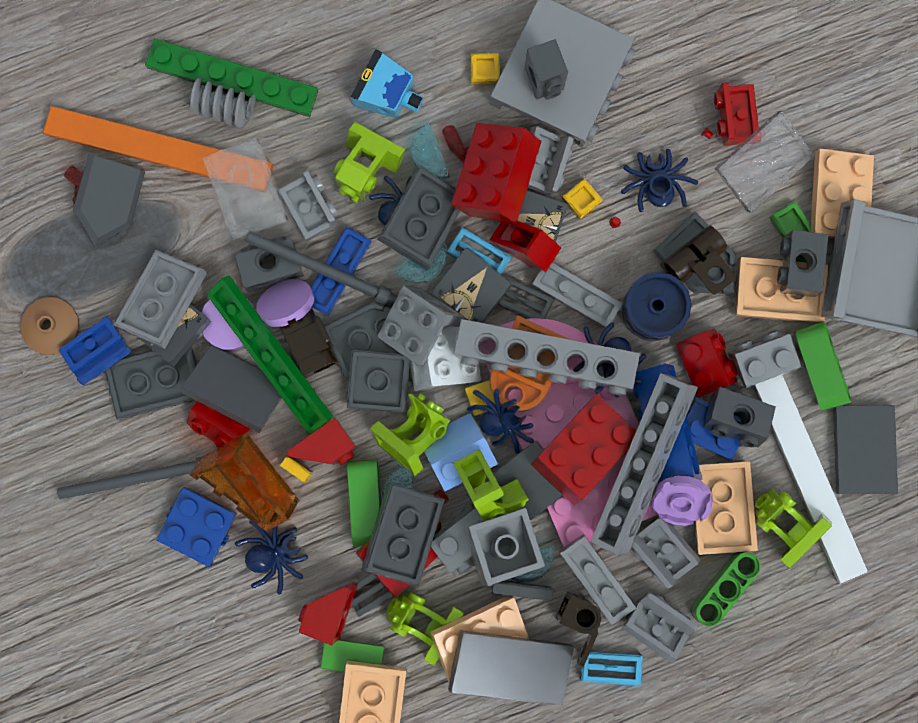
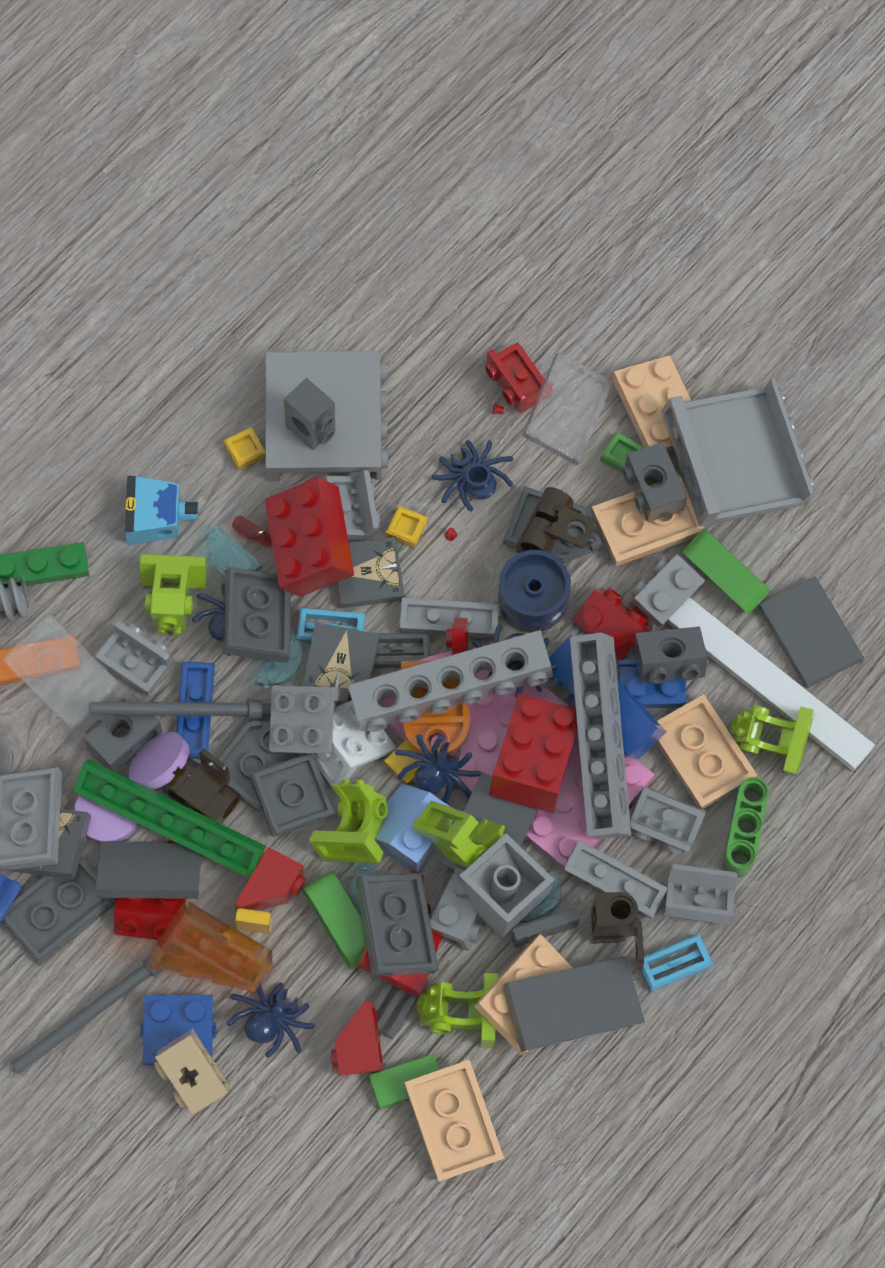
camera: 30 degrees left, 15 degrees down
red slope [489,221,561,272] -> none
lavender tile [652,476,713,526] -> none
none -> tan brick [154,1028,230,1115]
none -> red plate [446,618,468,655]

